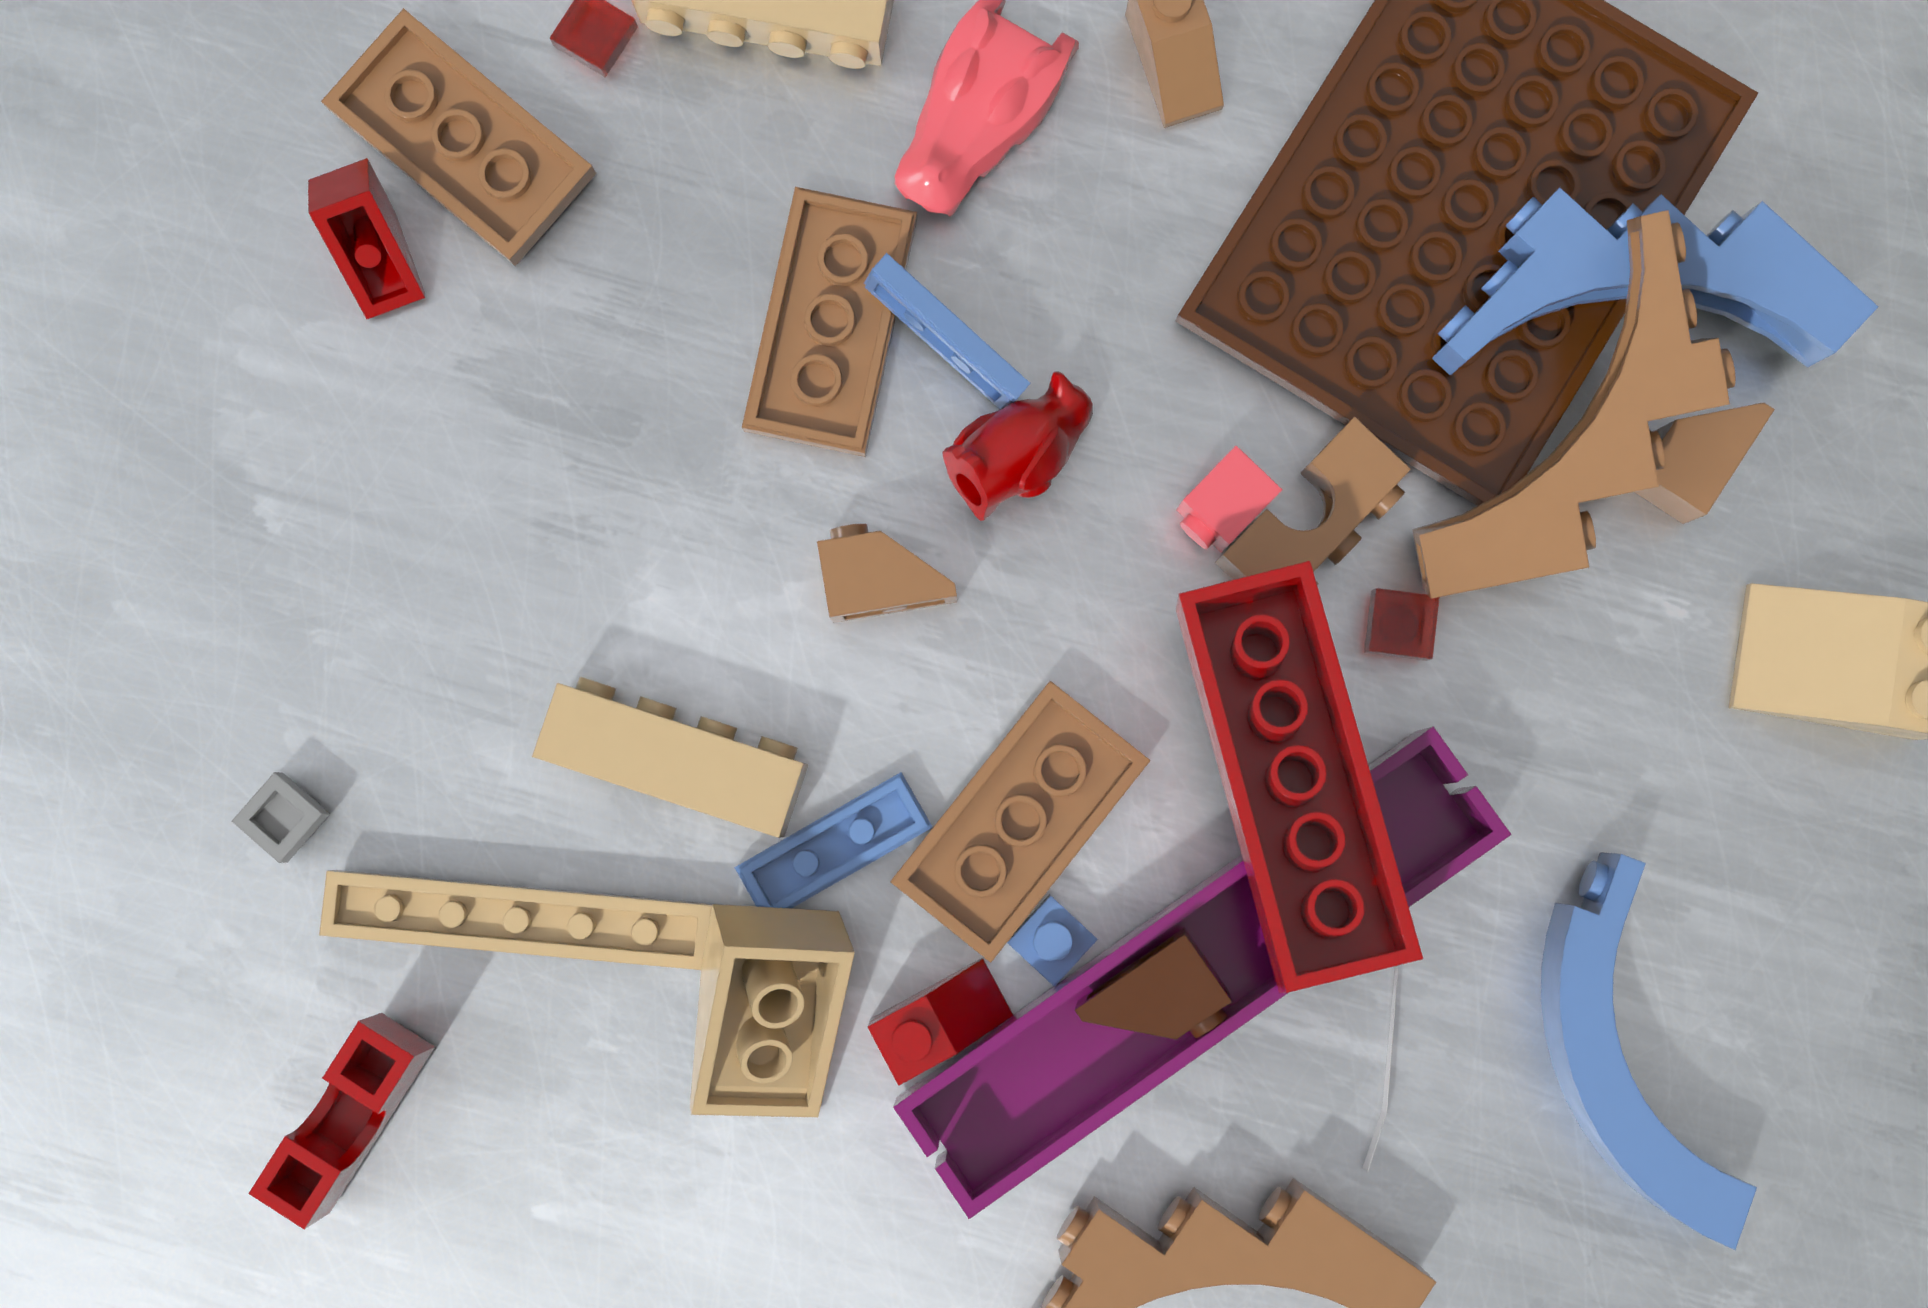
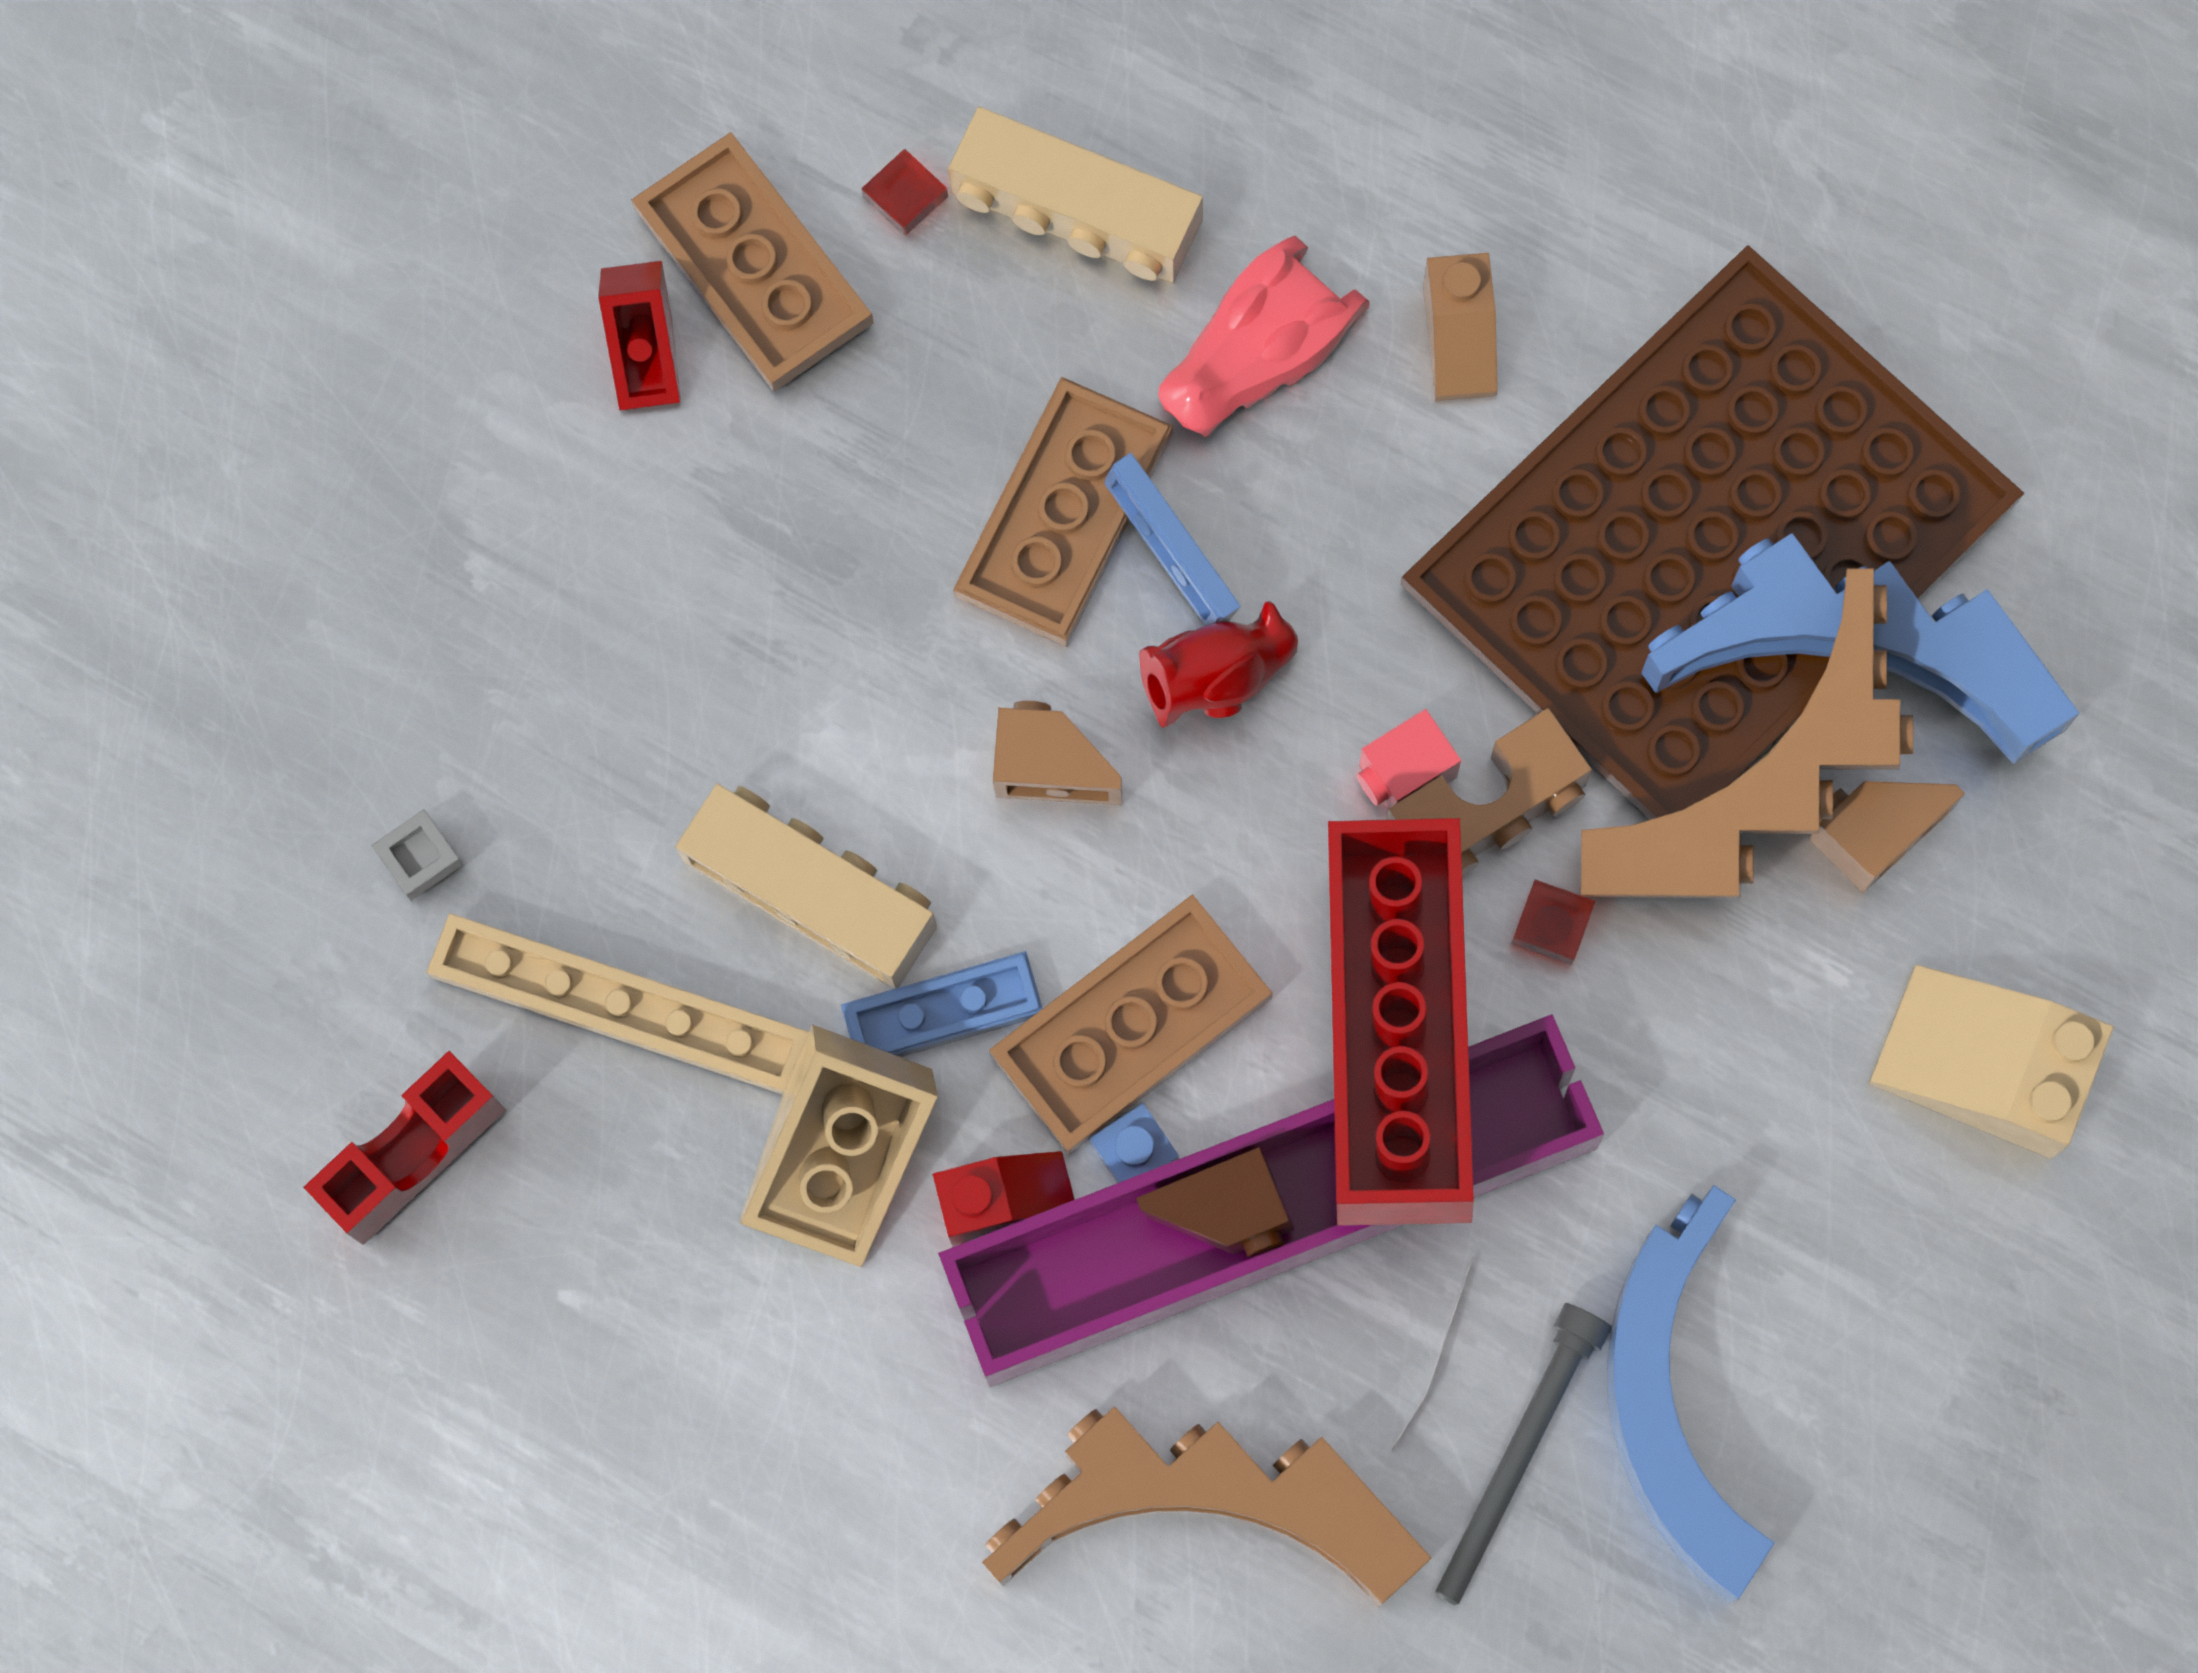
camera: 20 degrees right, 10 degrees down
none -> dark grey piece [1435,1303,1612,1605]

